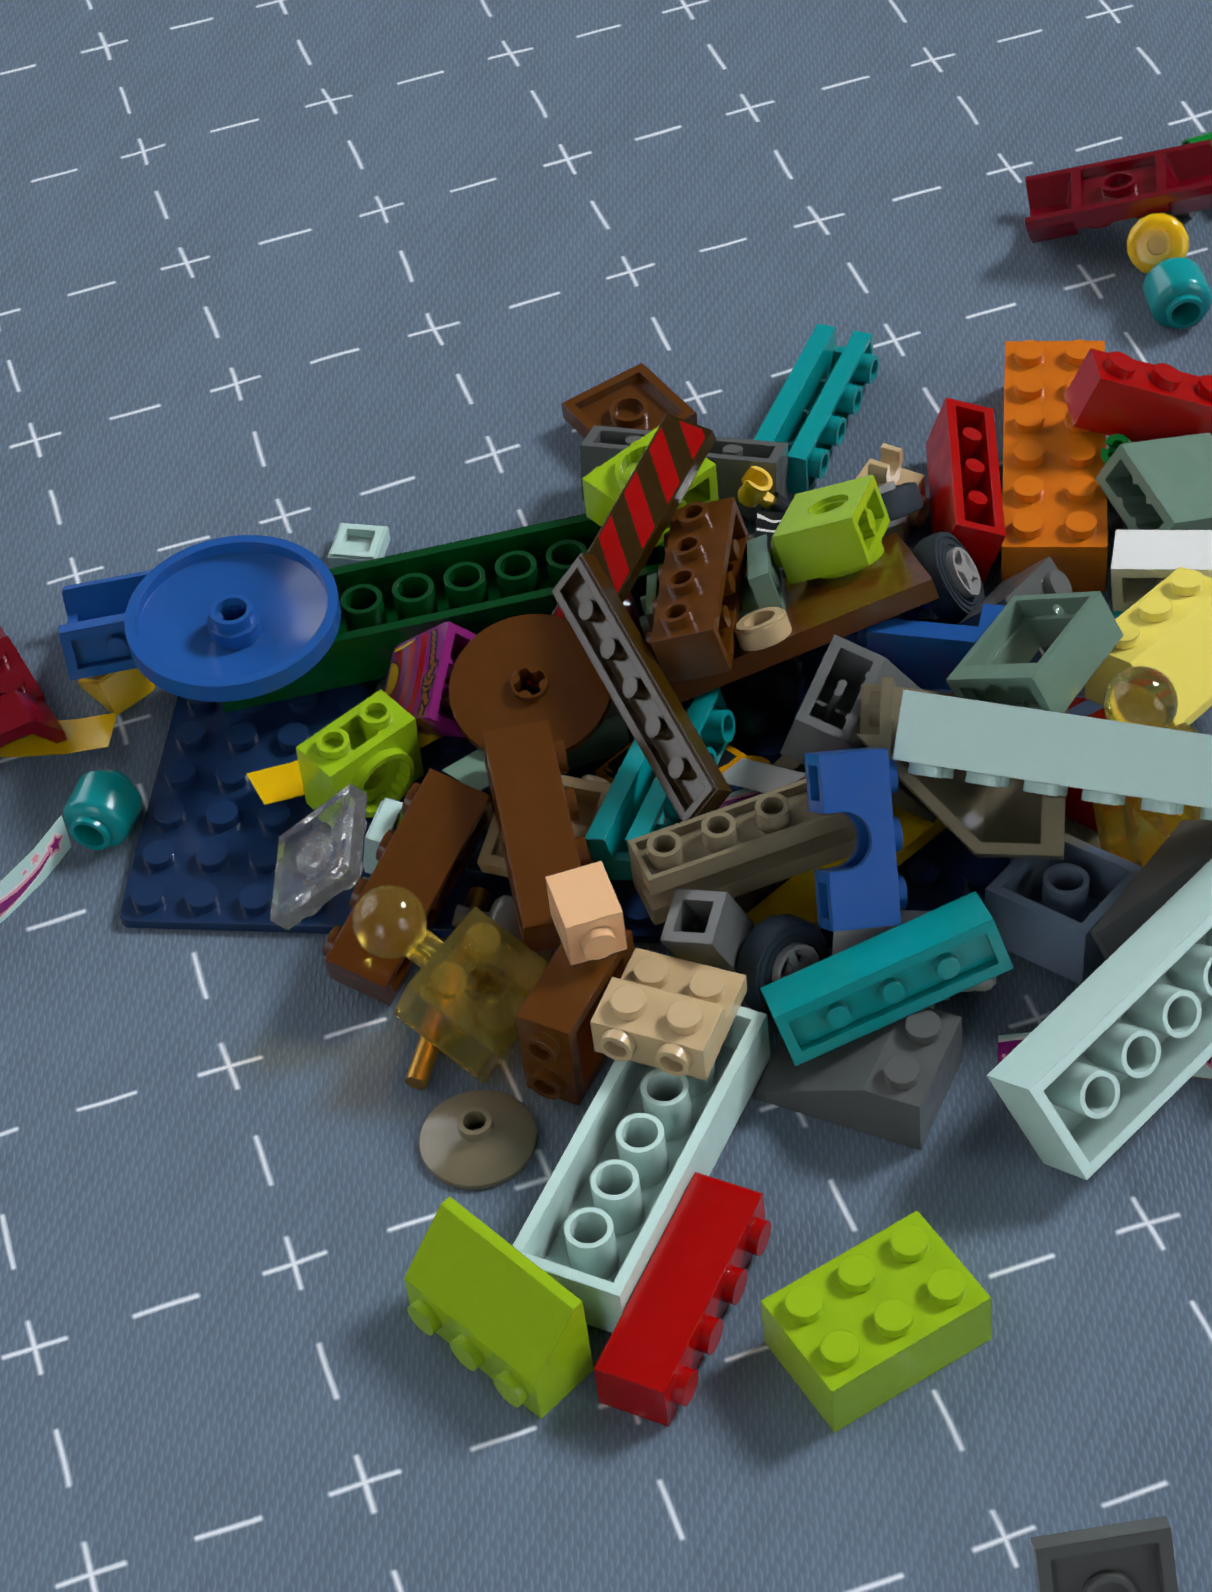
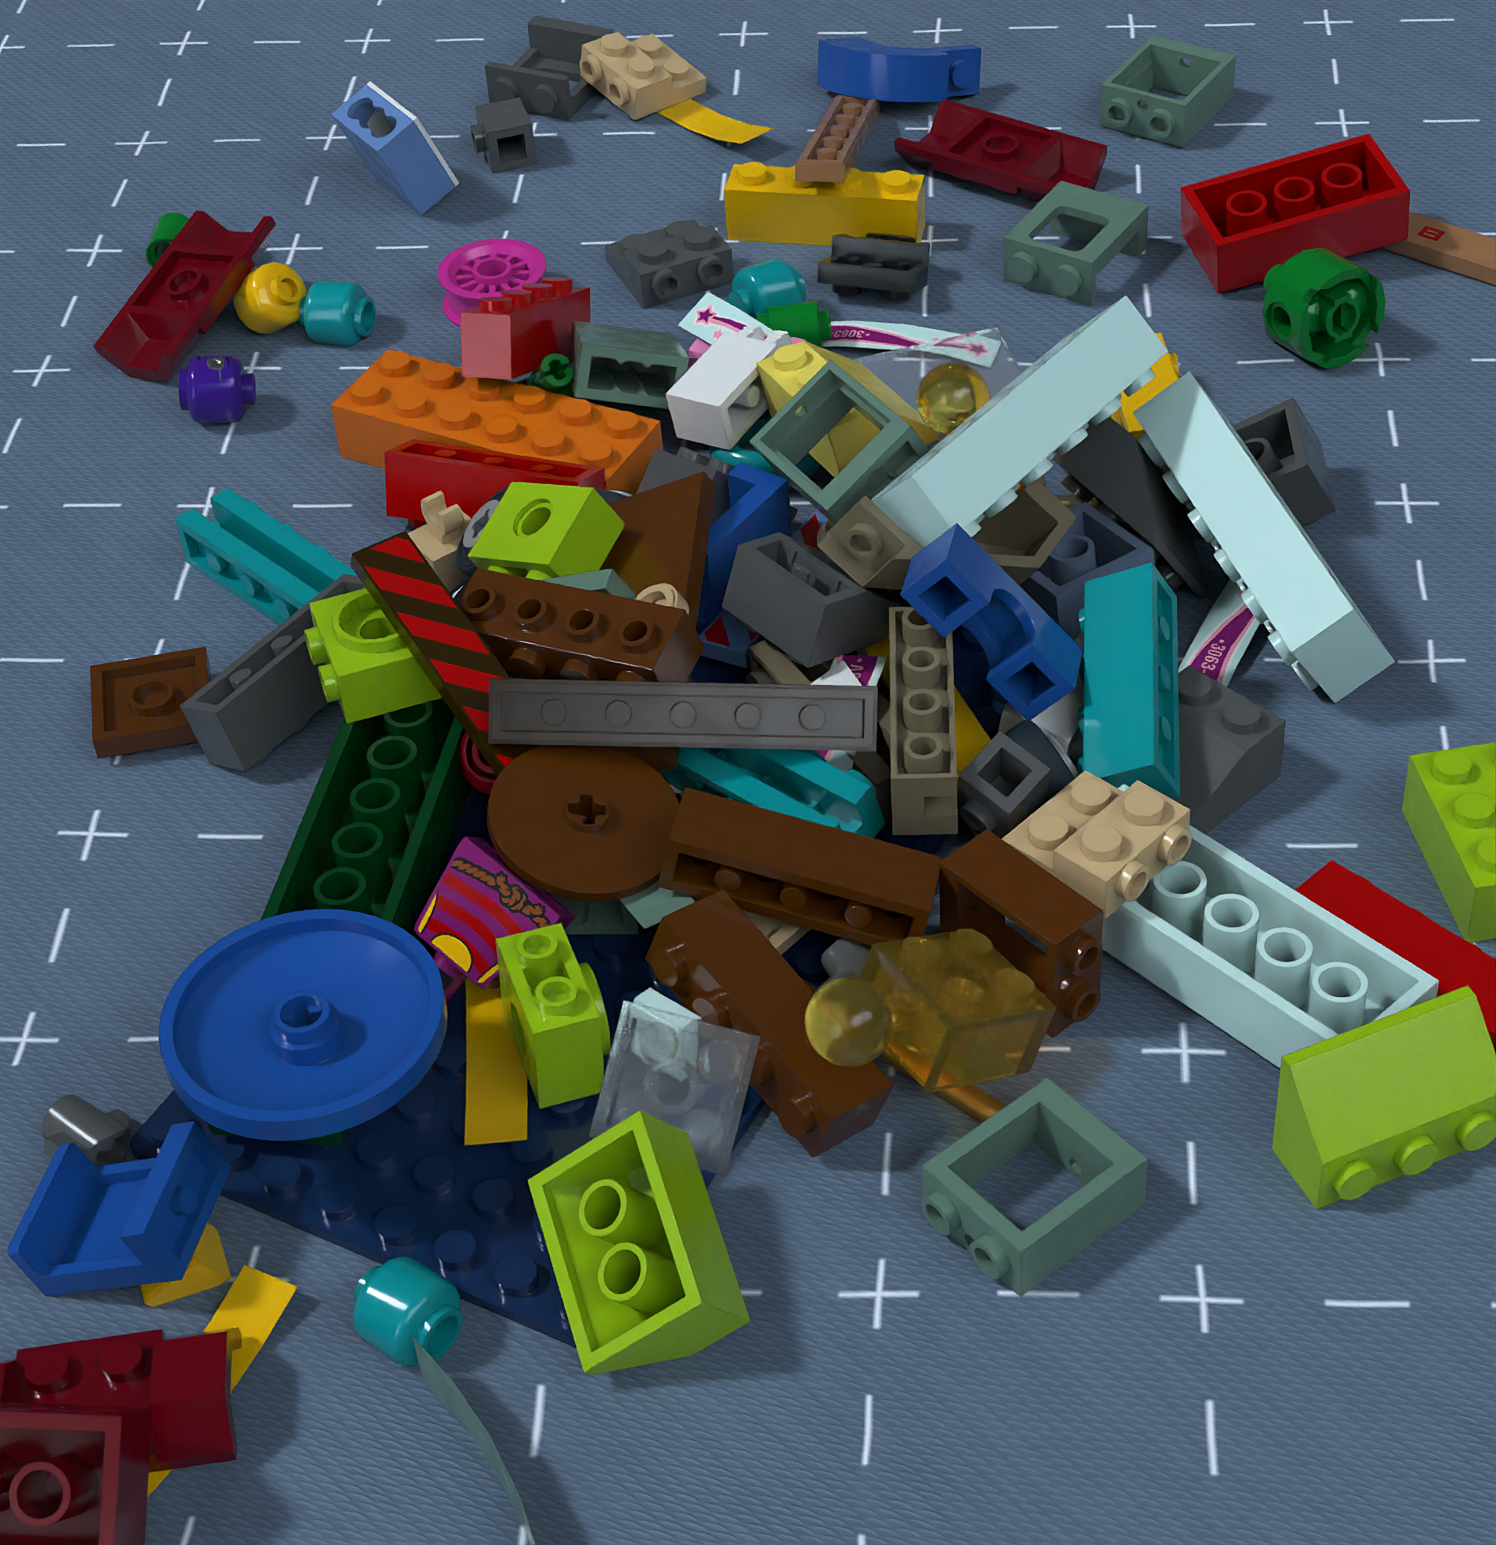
camera: 70 degrees left, 5 degrees down
light aqua tile [327,523,390,569] -> none
dark tan dish [419,1090,537,1190] -> none
light nougat brick [545,861,627,966] -> none
none -> dark purple head [179,356,256,423]
none -> lime slope [528,1110,751,1375]
none -> sand green window [921,1077,1148,1297]

